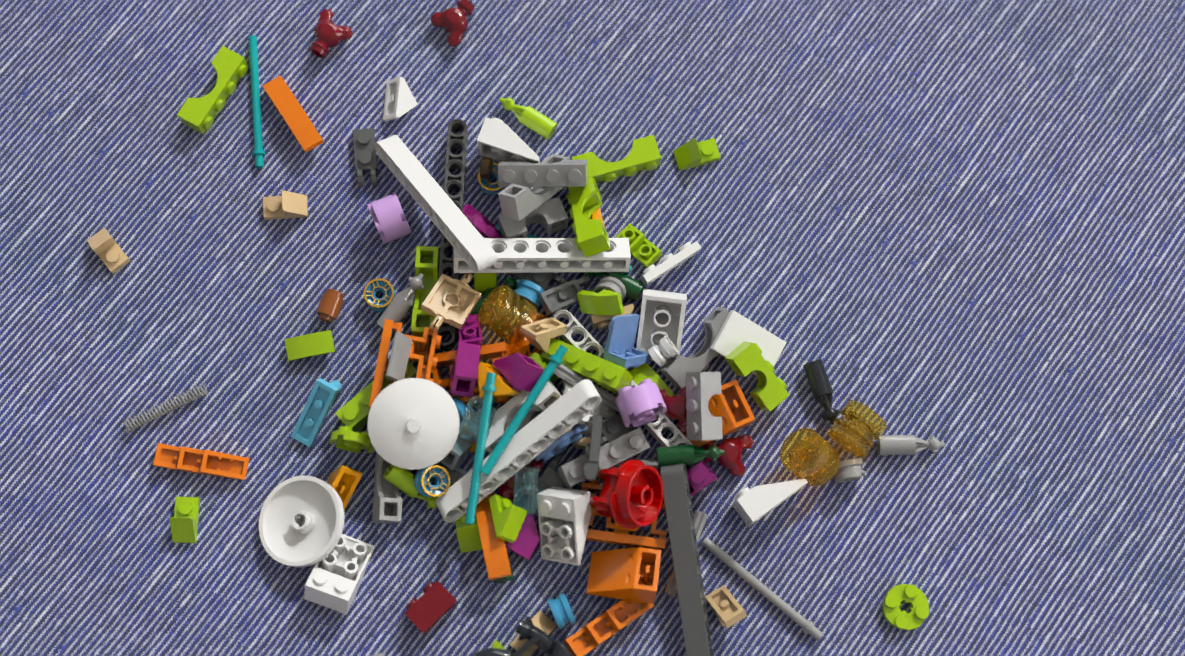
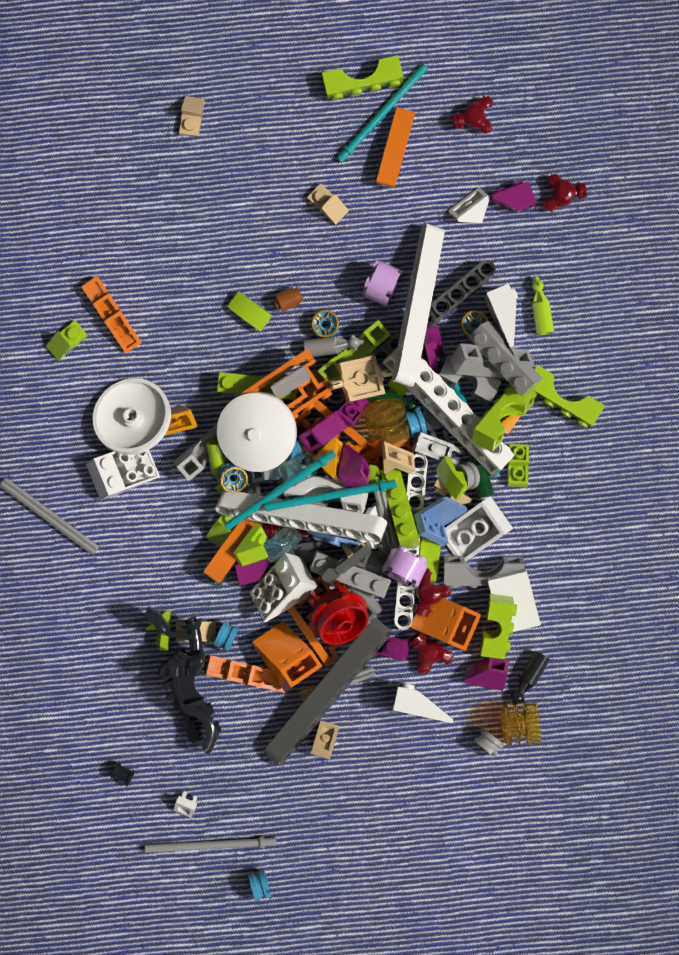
camera: 55 degrees right, 10 degrees up
light grey piece [124,384,207,433] -> none
medium azure piece [291,378,342,447] -> none
lime plate [329,426,374,453] -> none
dark grey hinge [353,128,378,187] -> none
dark red brick [404,581,458,634] -> none
dark brown tile [480,157,493,179] -> none
white plate [641,241,701,286] -> none
white wheel [648,336,679,367] -> none
dark green wheel [656,444,725,468] -> none
lime slope [673,138,721,171] -> none
light grey arch [685,372,723,440] -> none
light grey bar [701,537,824,641] -> none
clear yellow wheel [780,428,840,487] -> none
light grey wheel [876,435,945,455] -> none
lime plate [882,584,929,630] -> none
none -> magenta slope [464,657,509,691]
none -> magenta slope [490,181,537,213]

